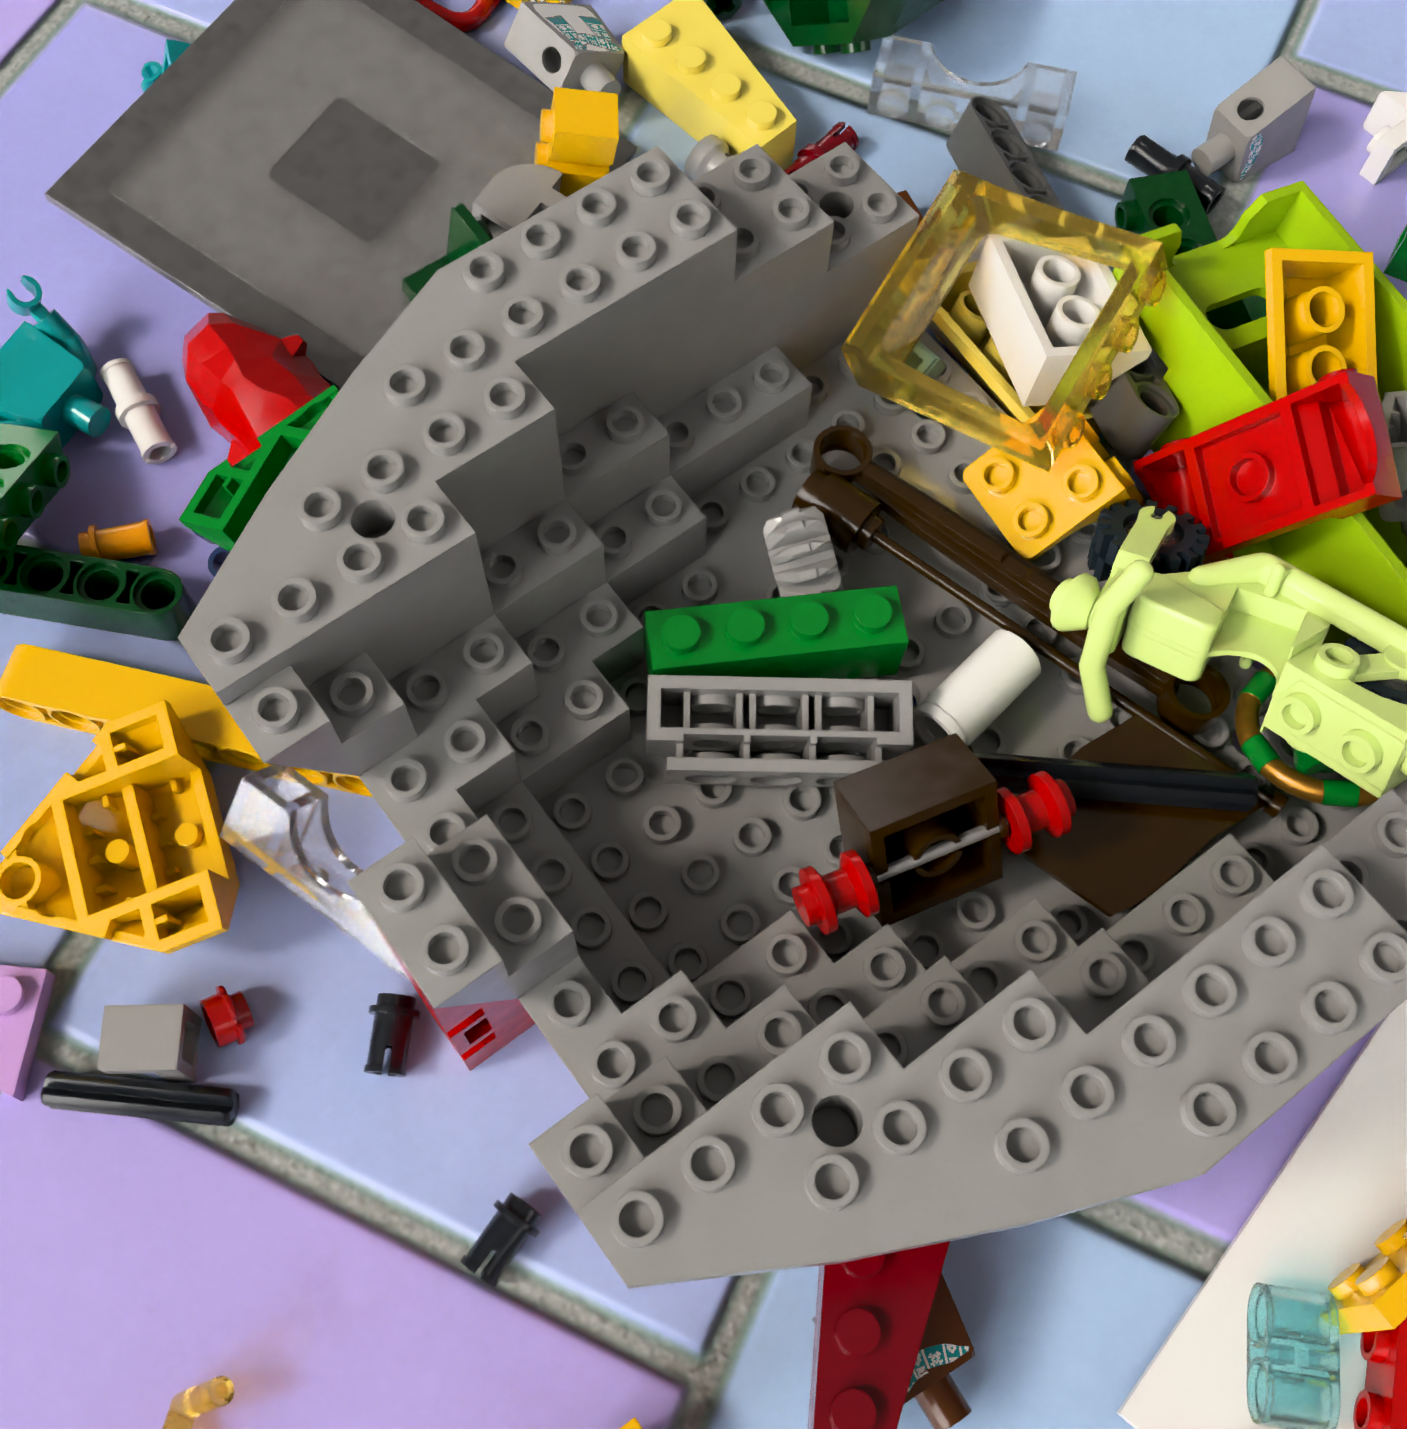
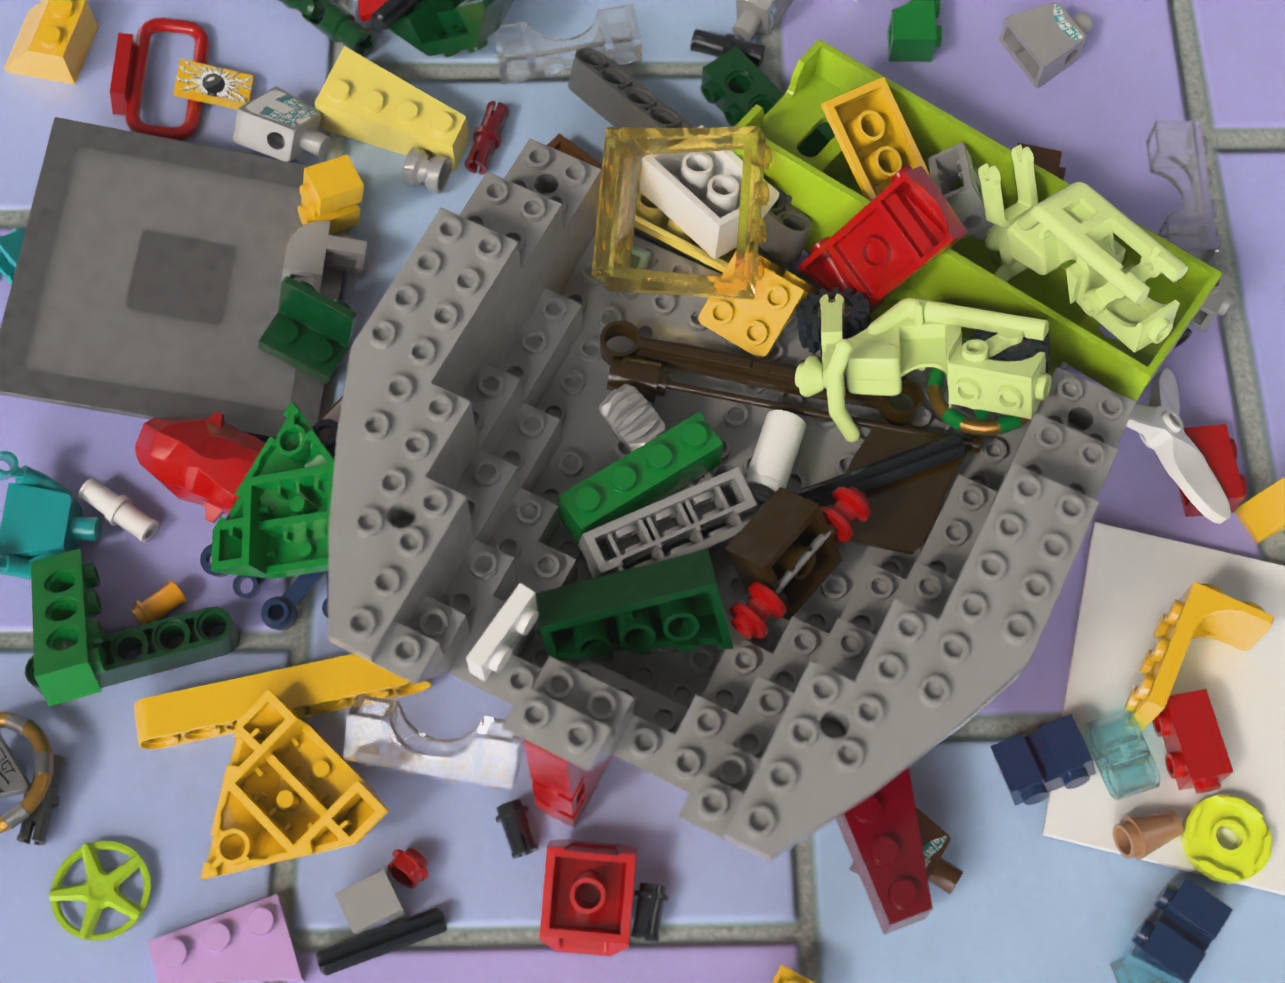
camera: 25 degrees left, 0 degrees up
none -> white plate [466,583,539,681]
none -> dark green wedge [536,549,734,660]
none -> red slope [539,839,637,956]
none -> dark blue brick [990,714,1096,806]

